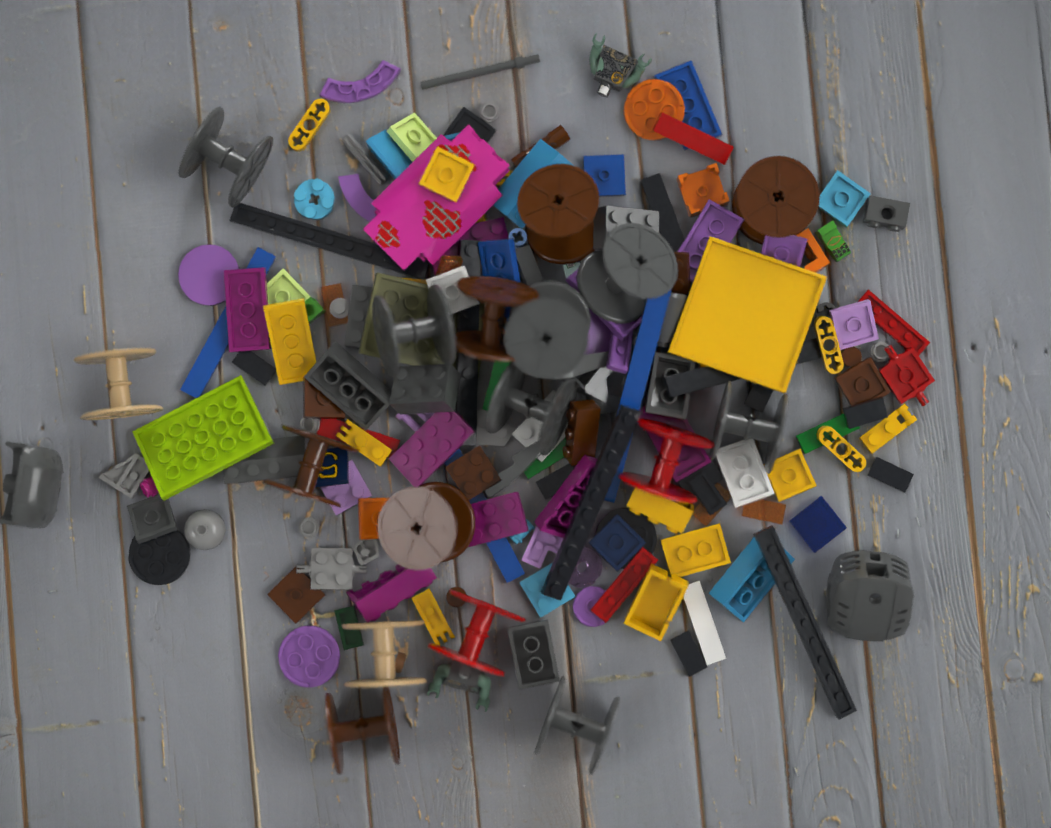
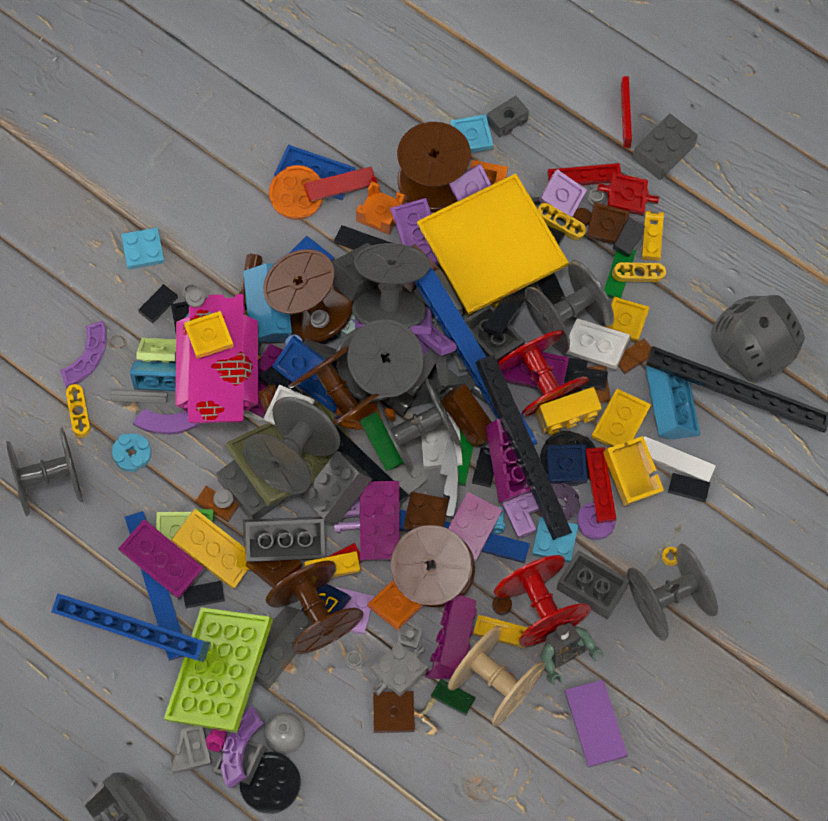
camera: 50 degrees left, 20 degrees down
tan piece [74,348,163,420] -> none
medium lavender tile [178,245,239,306] -> none
black plate [230,203,430,279] -> none
medium lavender tile [278,625,340,688] -> none
reddish brown piece [325,686,400,775] -> none
dark grey bar [420,54,540,90] -> none
torso [589,33,652,97] -> none
clear blue tile [789,496,847,553] -> none
bright green leg [815,220,851,262] -> none
black tile [867,457,914,493] -> none
none -> blue brick [51,593,210,662]
none -> medium azure plate [121,227,164,270]
none -> black tile [138,284,178,323]
none -> light grey plate [186,289,205,308]
none -> medium lavender tile [221,706,264,789]
none -> light grey plate [311,310,330,328]
none -> medium lavender tile [565,680,628,768]
none -> red tile [620,76,632,148]
none -> dark grey brick [632,113,698,180]
none -> yellow bush [662,547,677,566]

